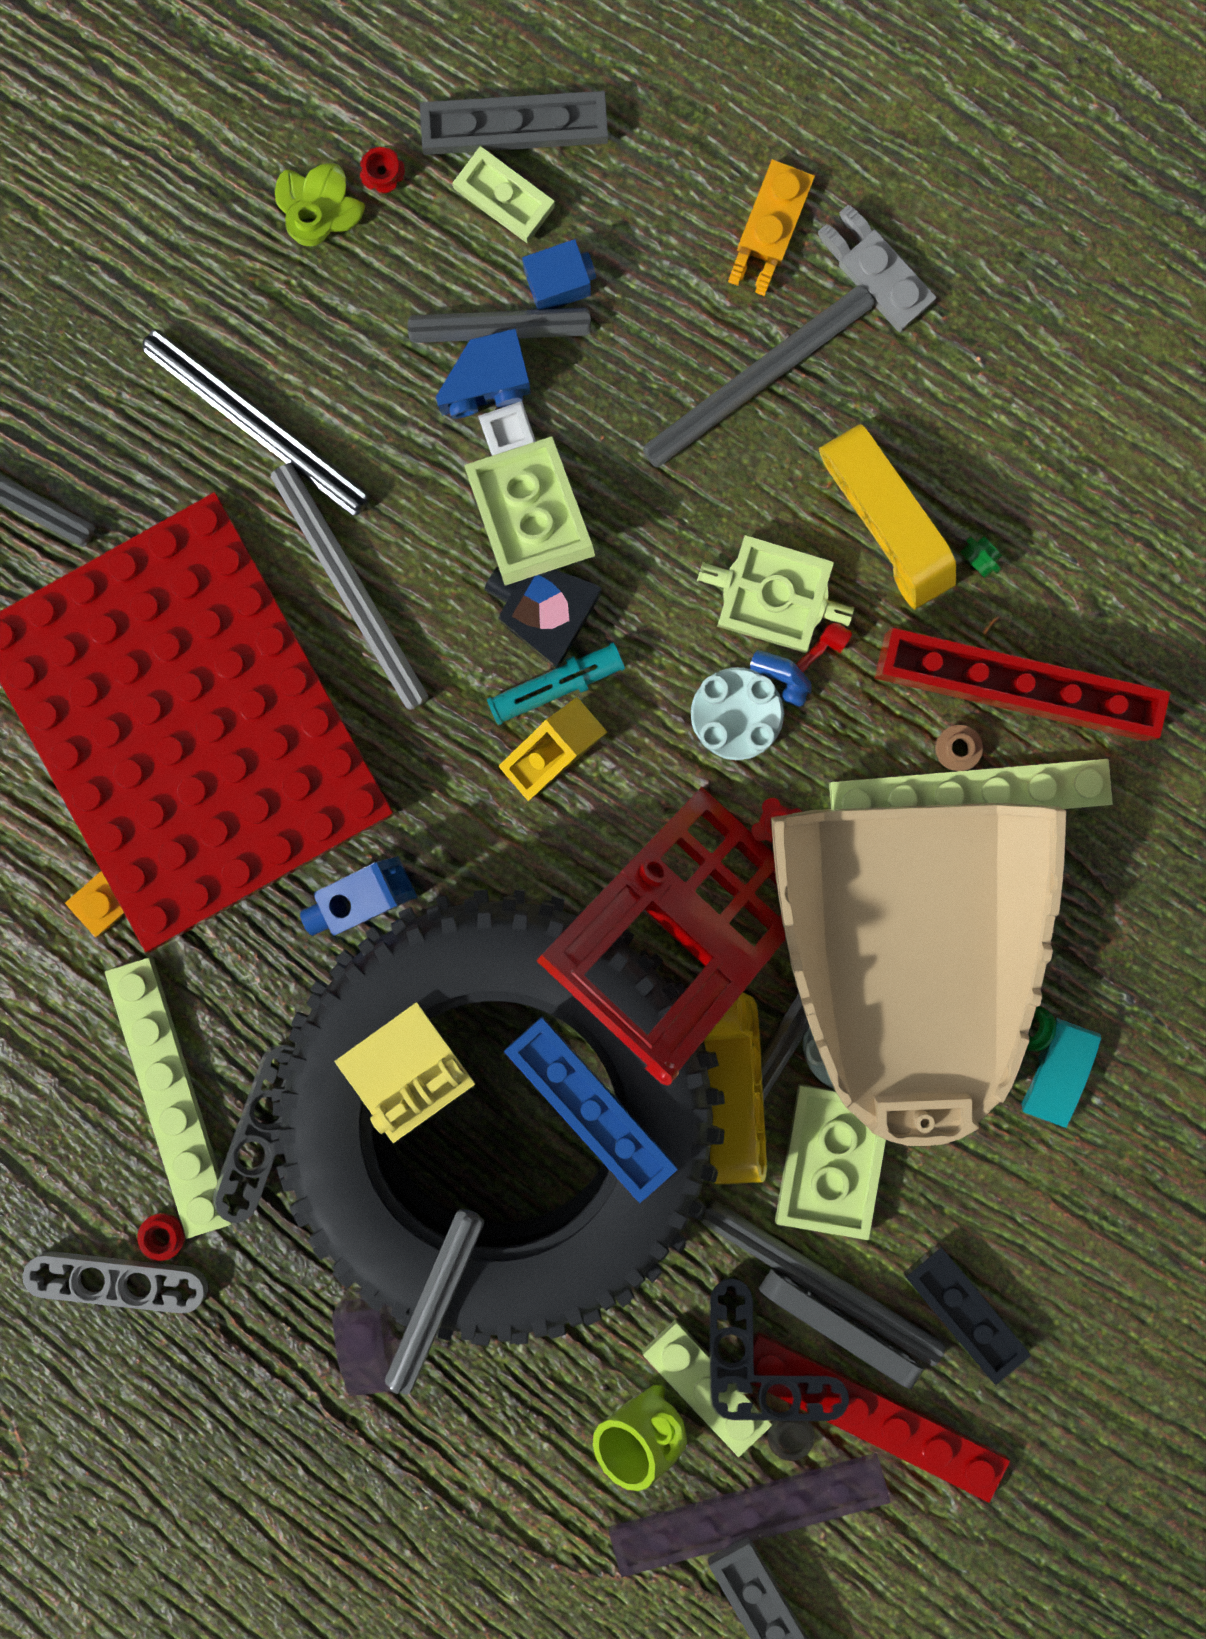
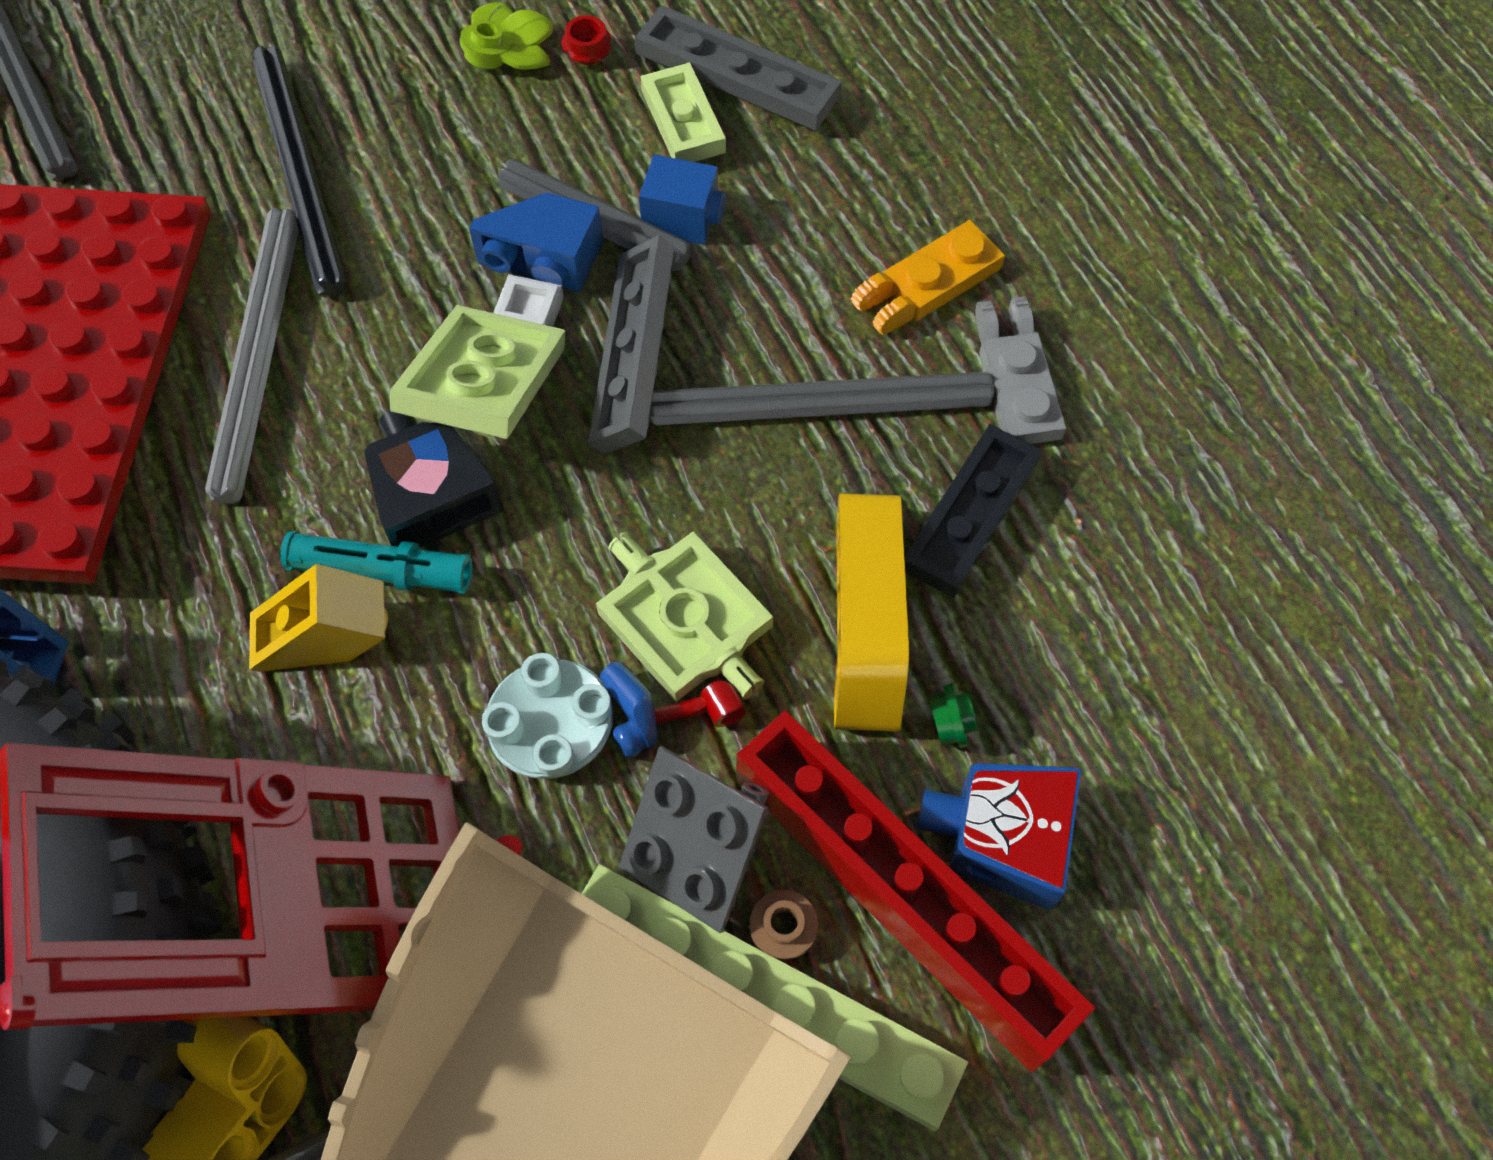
camera: 30 degrees right, 25 degrees down
none -> dark grey plate [588,235,674,454]
none -> dark grey hinge [619,746,771,933]
none -> black plate [904,424,1043,599]
none -> torso [917,763,1081,910]

